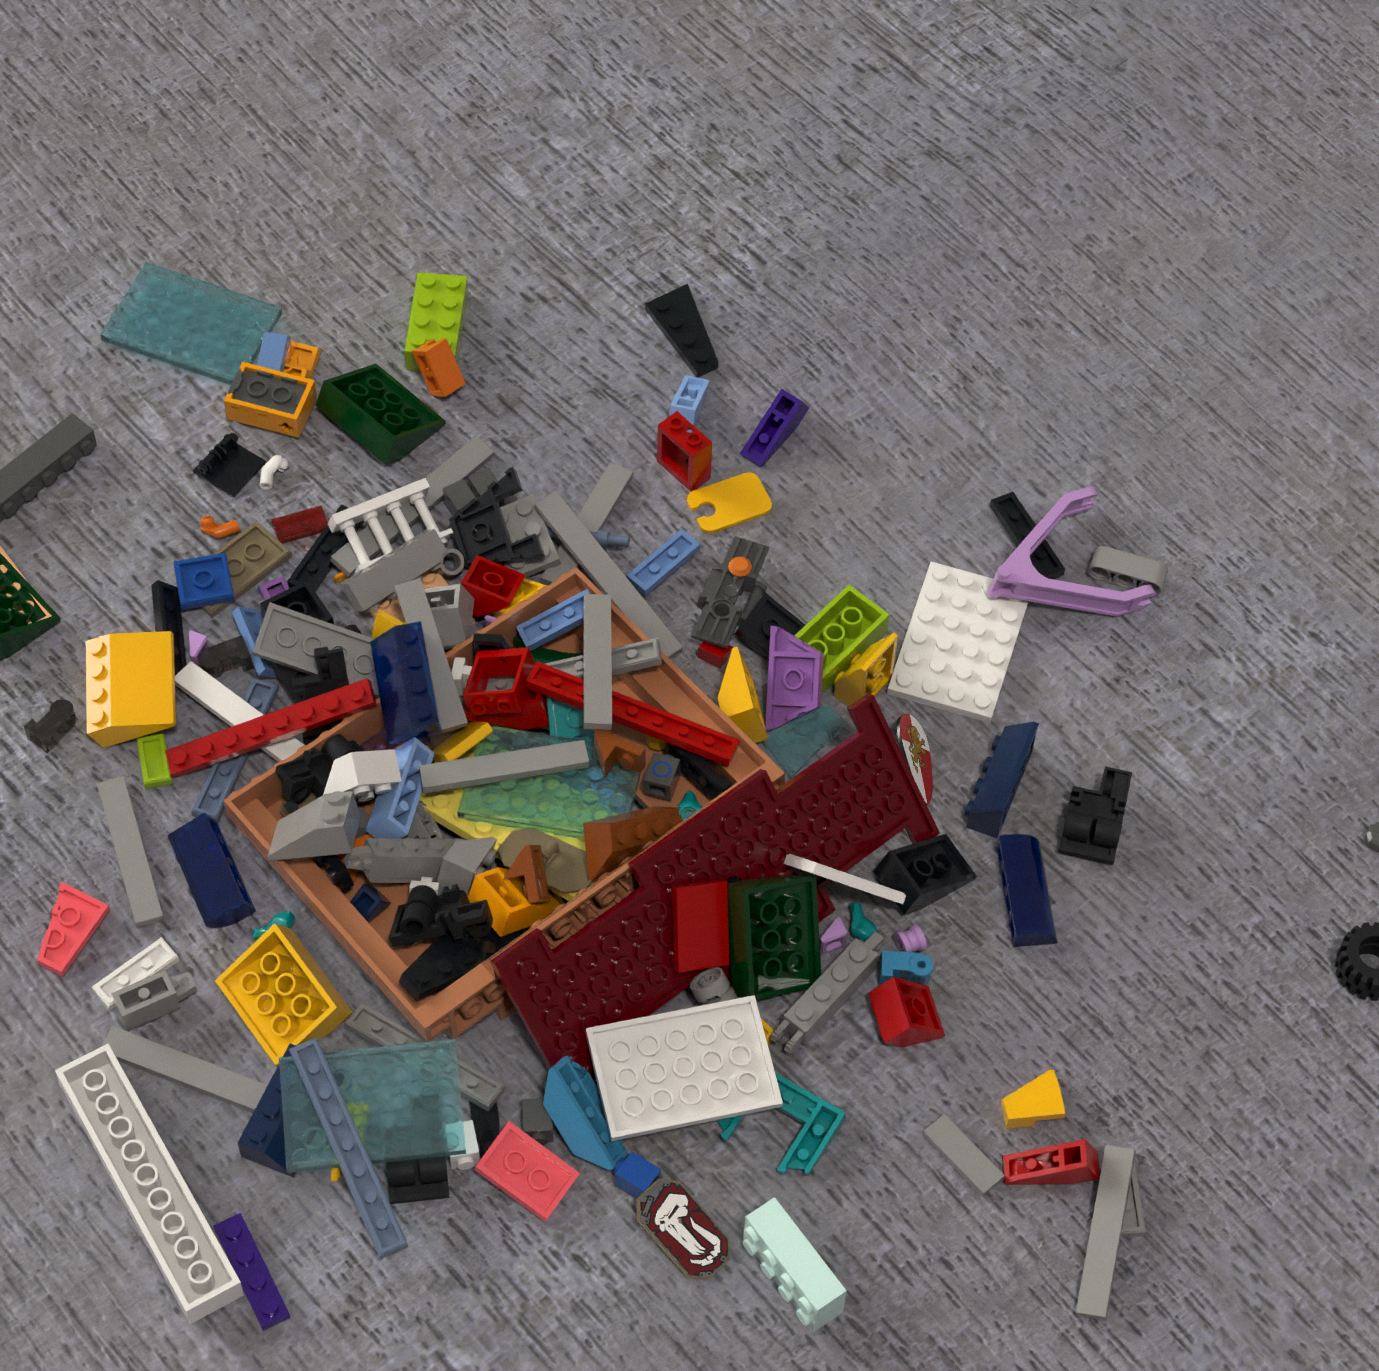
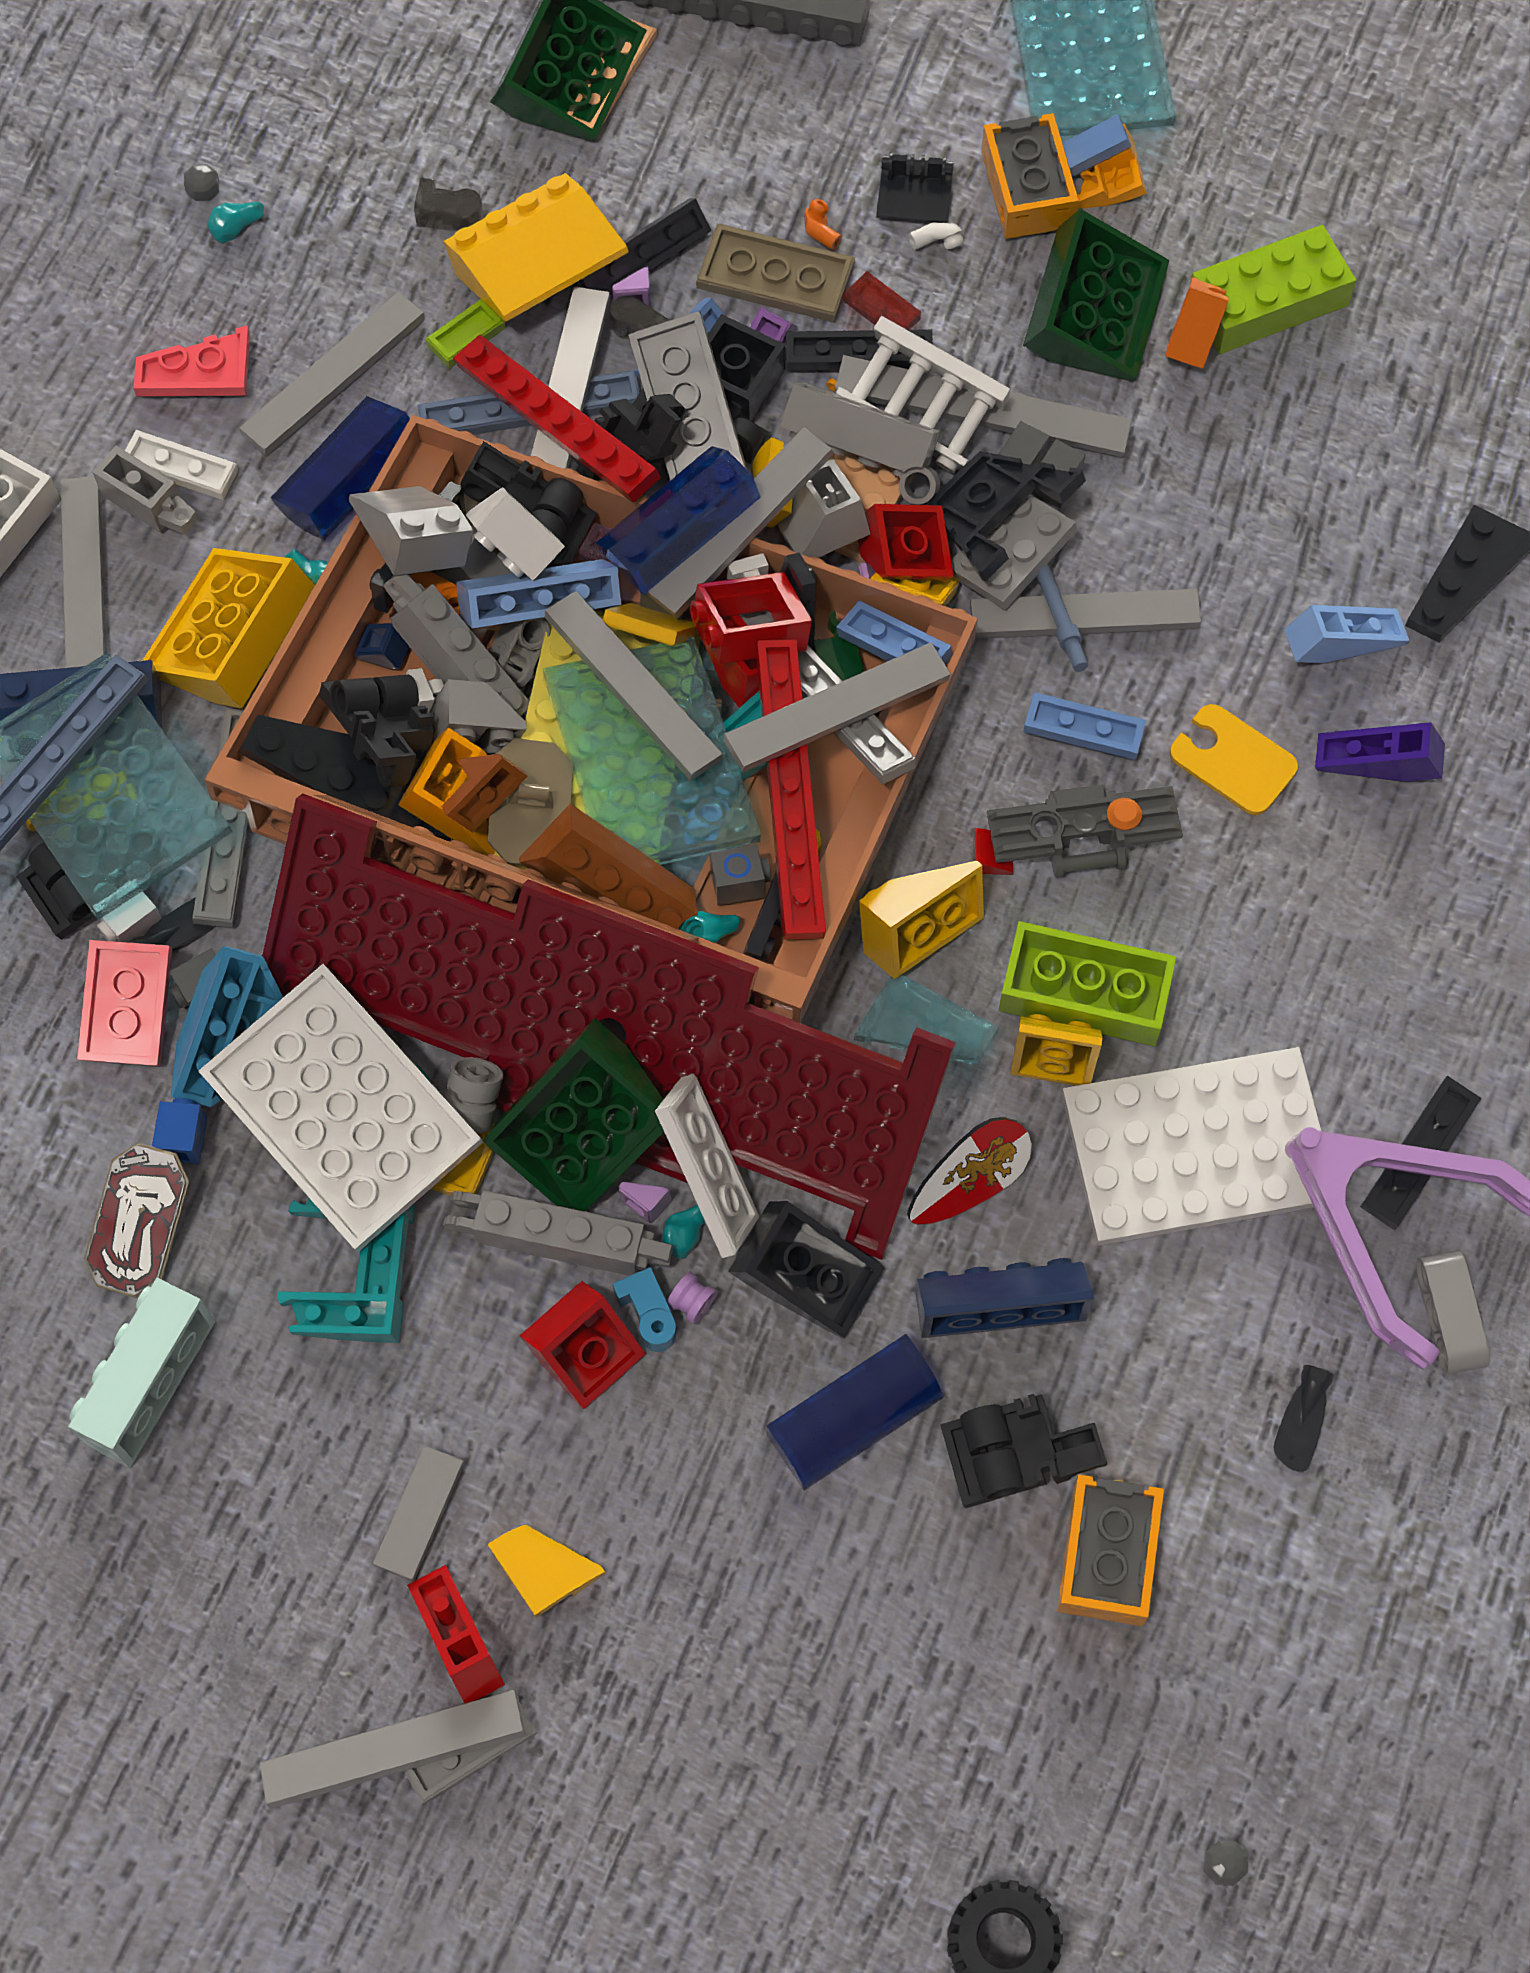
camera: 65 degrees right, 10 degrees up
blue tile [173,553,235,610] -> none
light grey tile [534,491,683,659] -> none
dark orange slope [594,729,646,777] -> none
red window [657,411,712,492] -> none
red tile [672,879,729,973] -> none
black tile [734,593,805,661] -> none
medium lavender wing [765,626,824,730] -> none
none -> dark grey piece [1057,1474,1164,1626]
none -> black piece [1273,1365,1334,1472]

